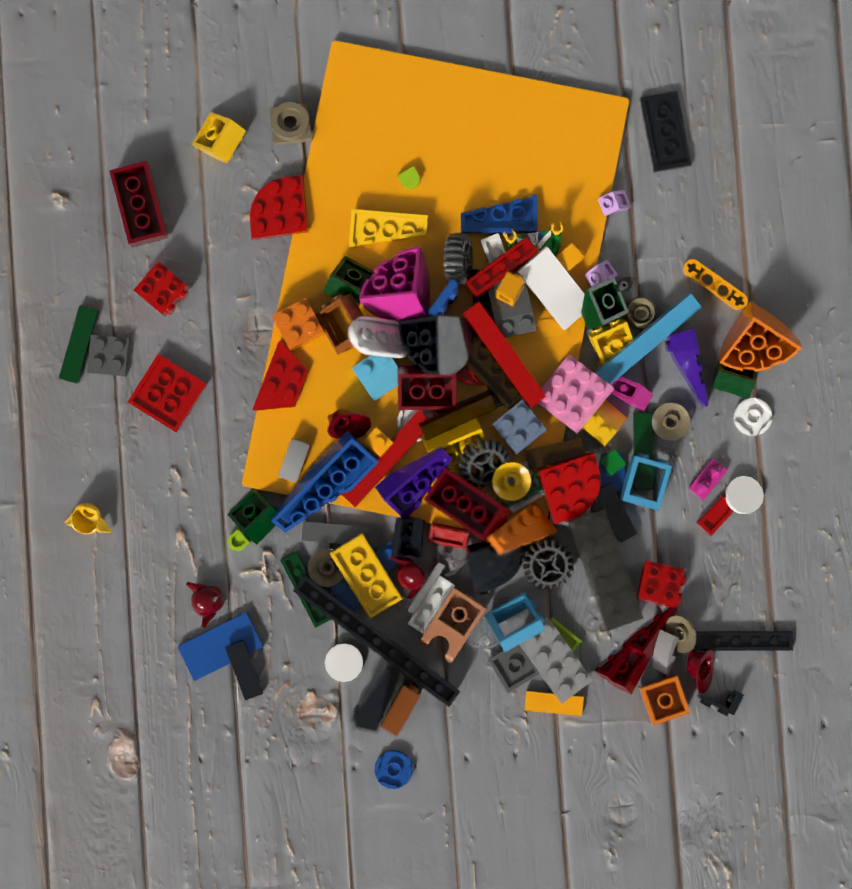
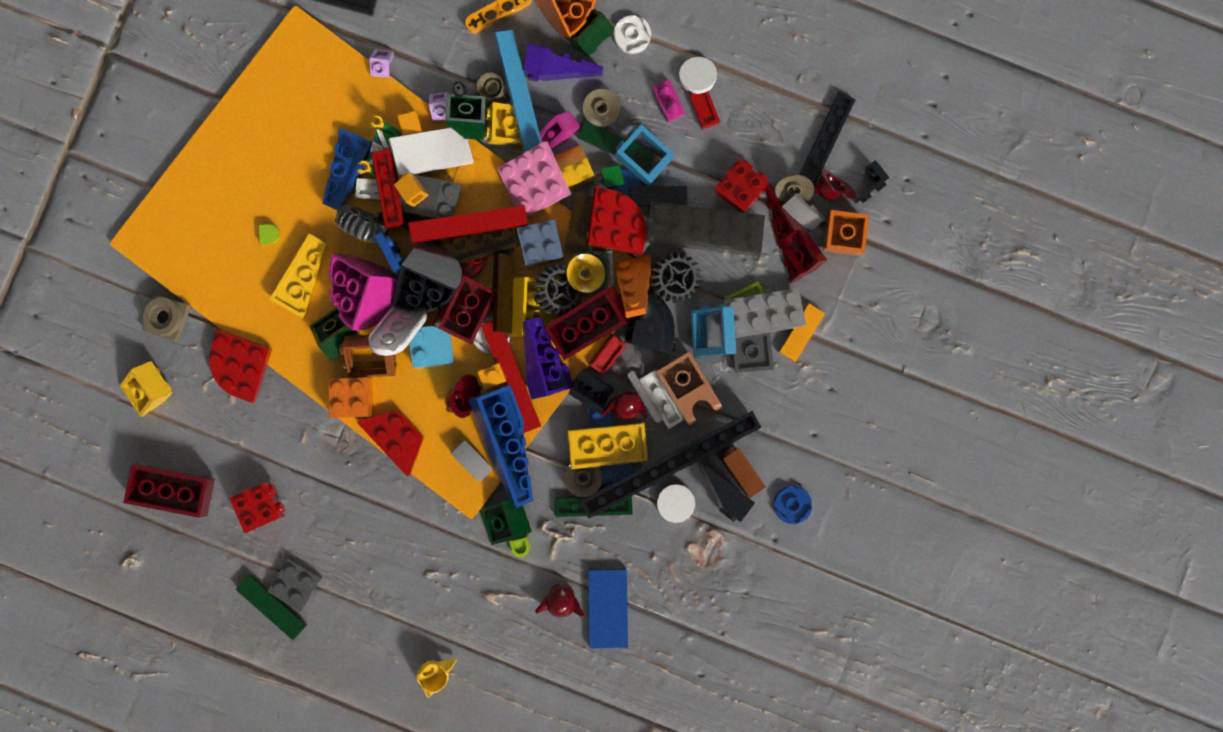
camera: 65 degrees left, 0 degrees up
red plate [128,354,207,433] -> none
black tile [225,640,263,700] -> none
dark grey tile [302,521,380,547] -> none

